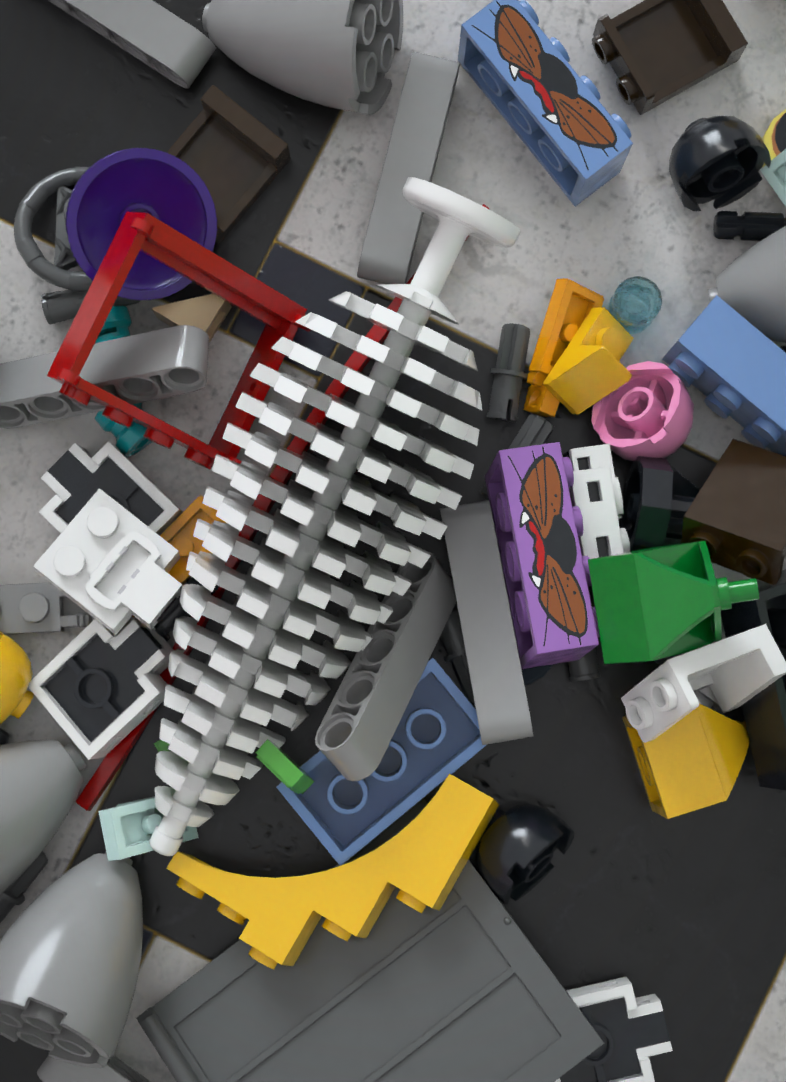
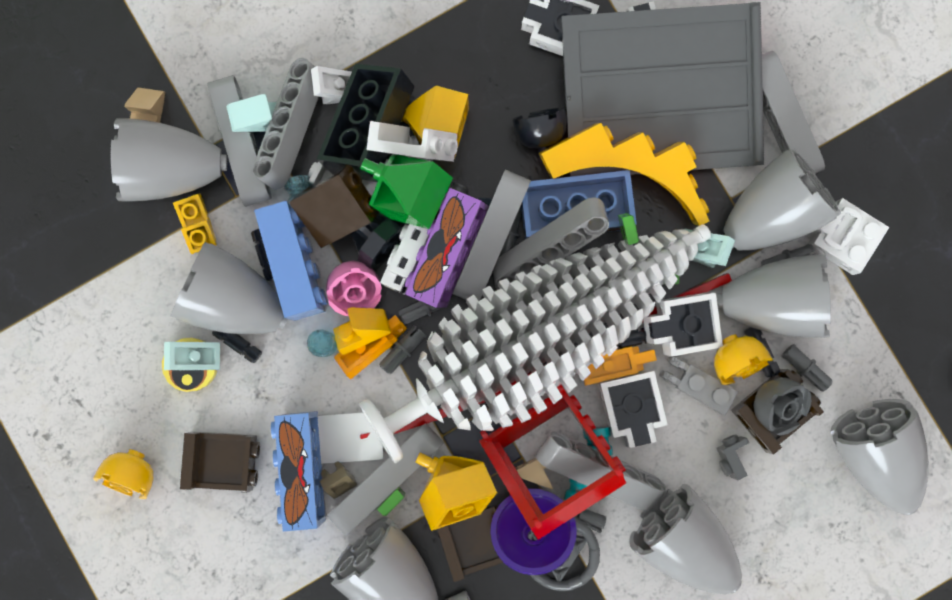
camera: 145 degrees left, 0 degrees up
white piece [33,488,182,635] -> none
black cylinder [669,116,771,211] -> none
none -> white sticker [318,411,384,464]
none -> dark tan tile [320,461,357,499]
none -> bright green tile [377,487,405,516]
none -> yellow piece [415,452,497,531]

